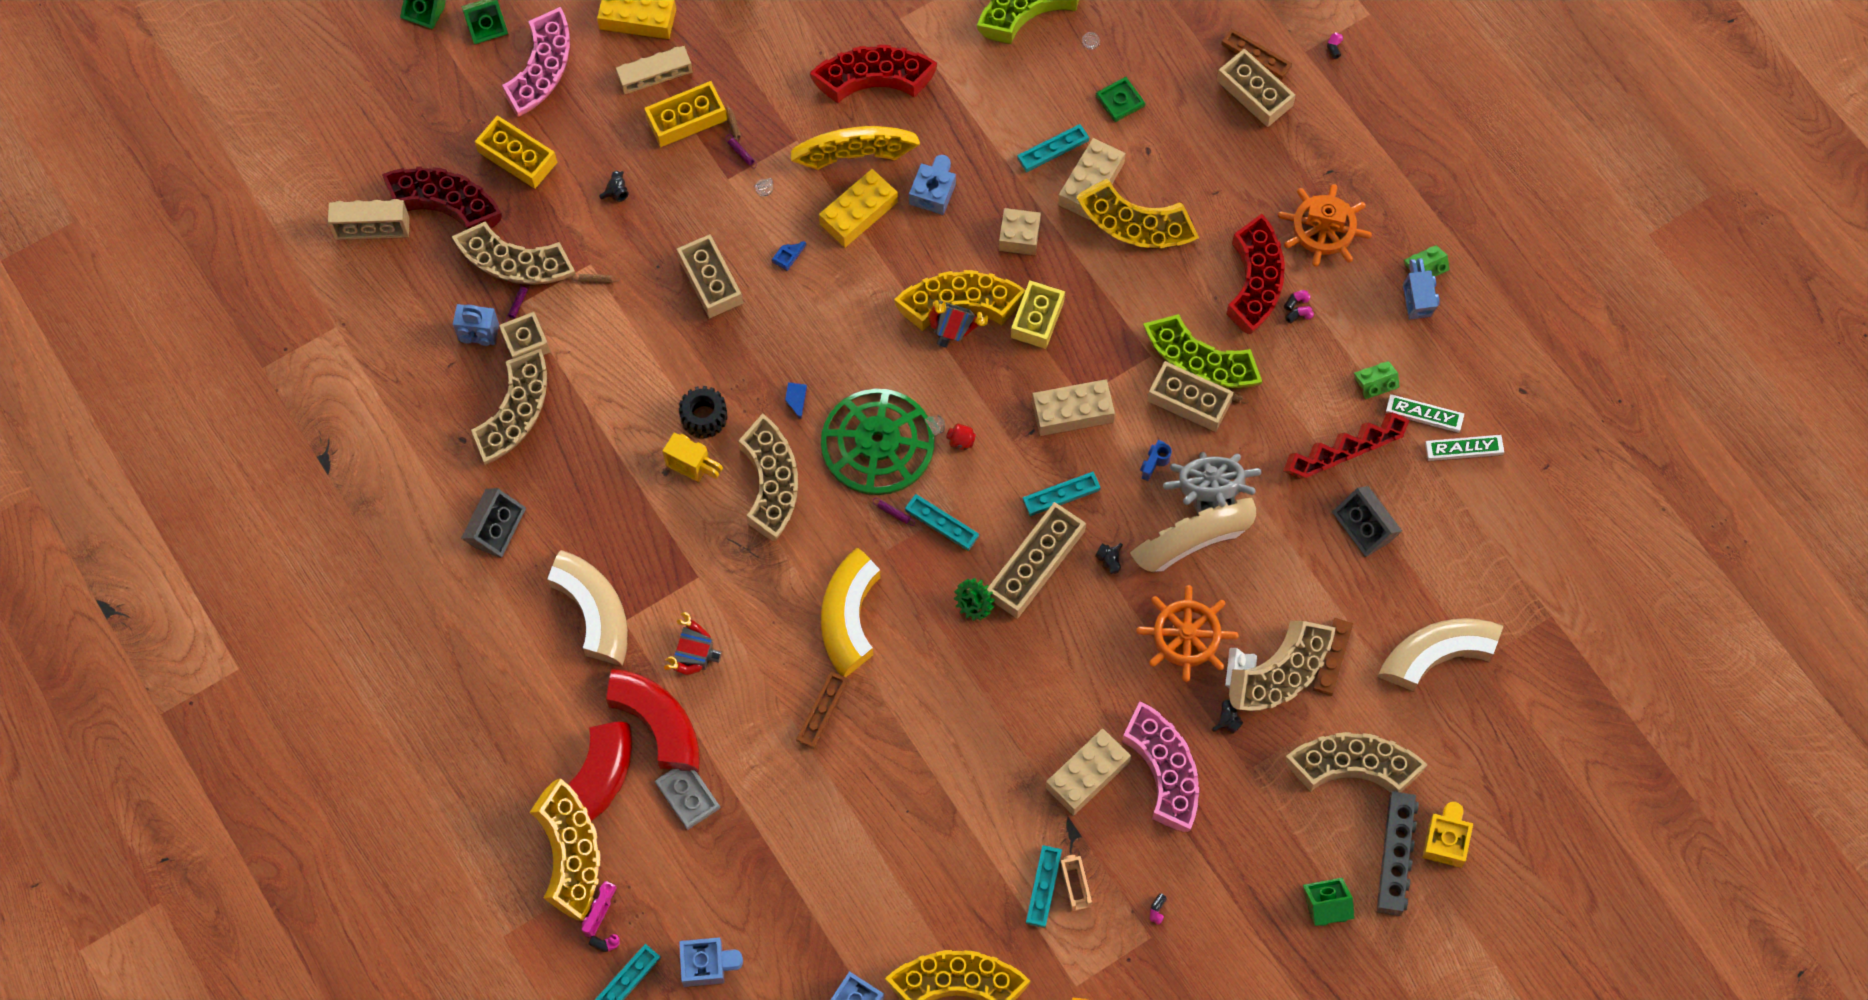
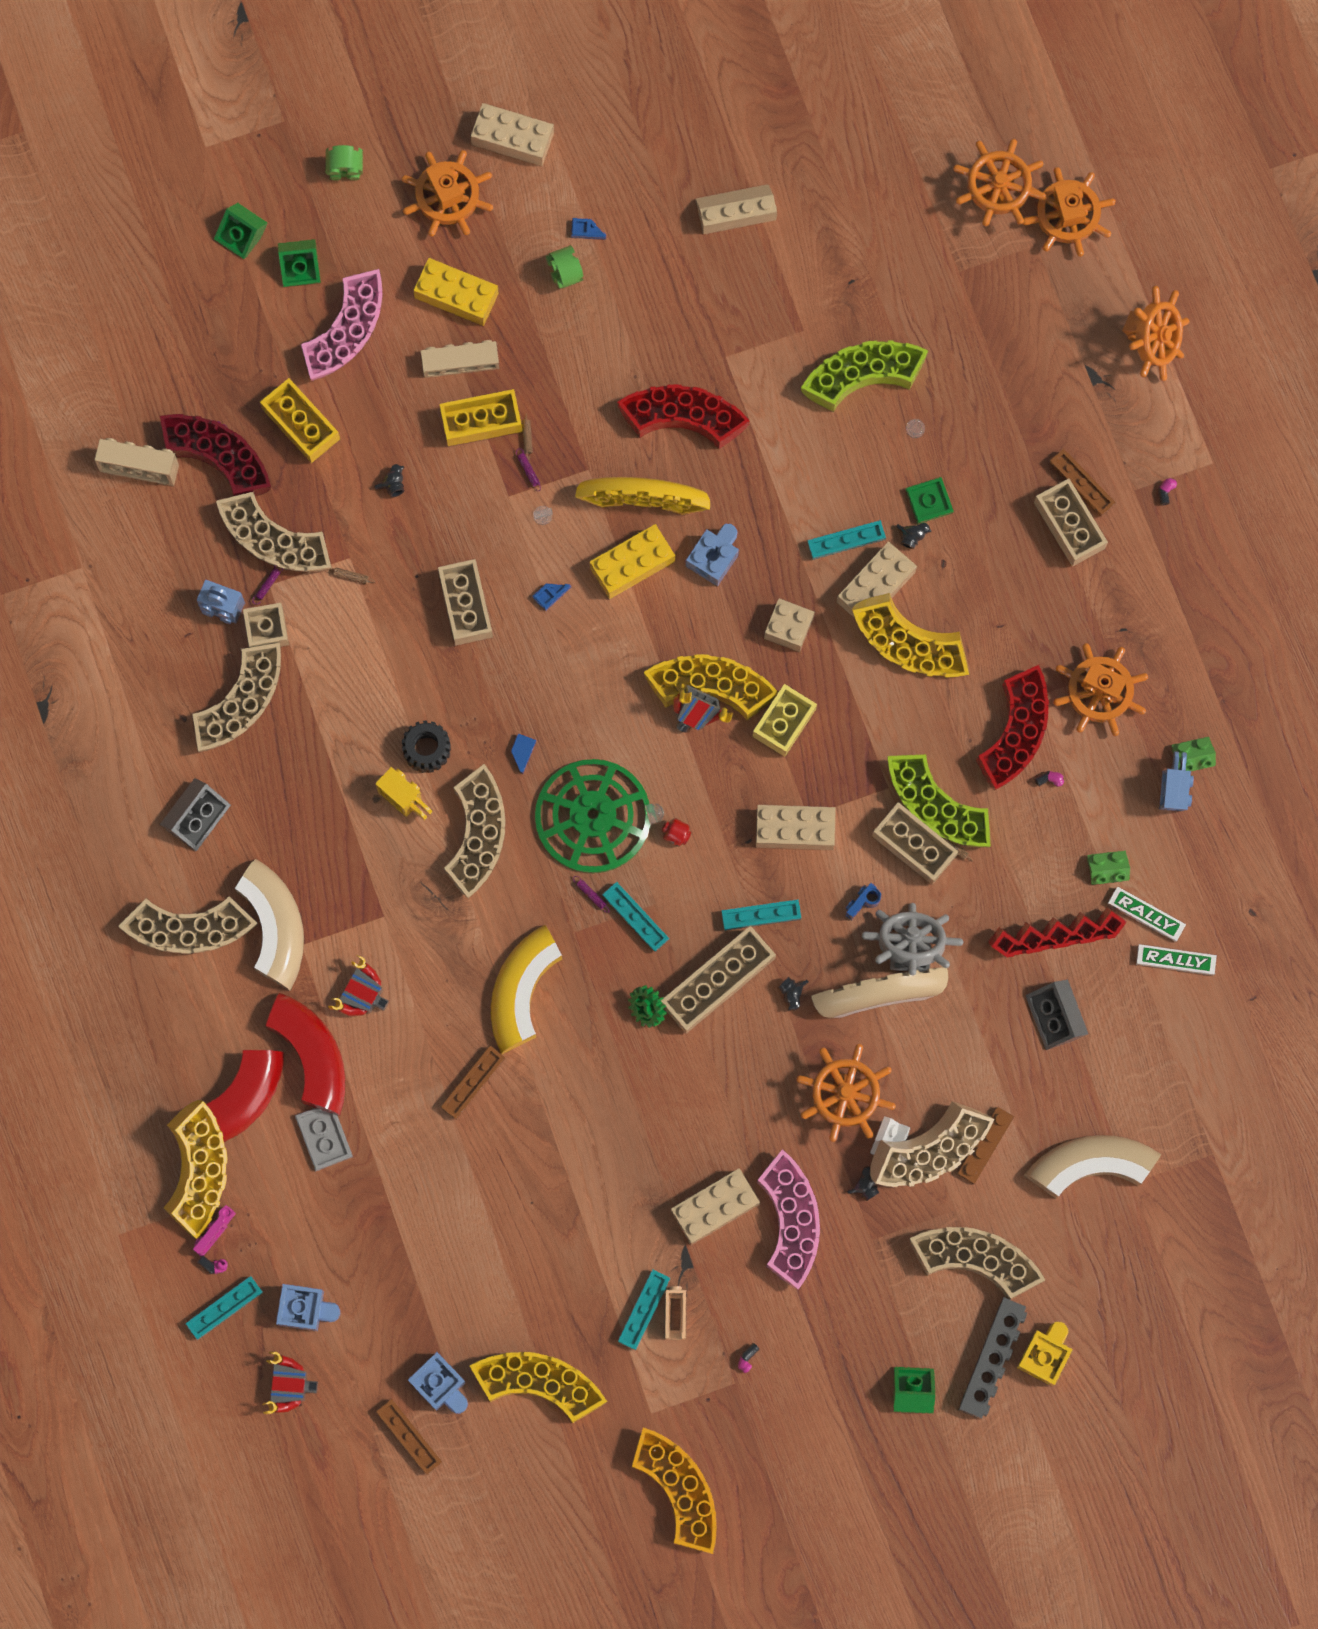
camera: 10 degrees right, 10 degrees up
arm [1284,290,1311,311] -> none
none -> tan brick [118,897,257,953]
none -> black animal [896,523,932,549]

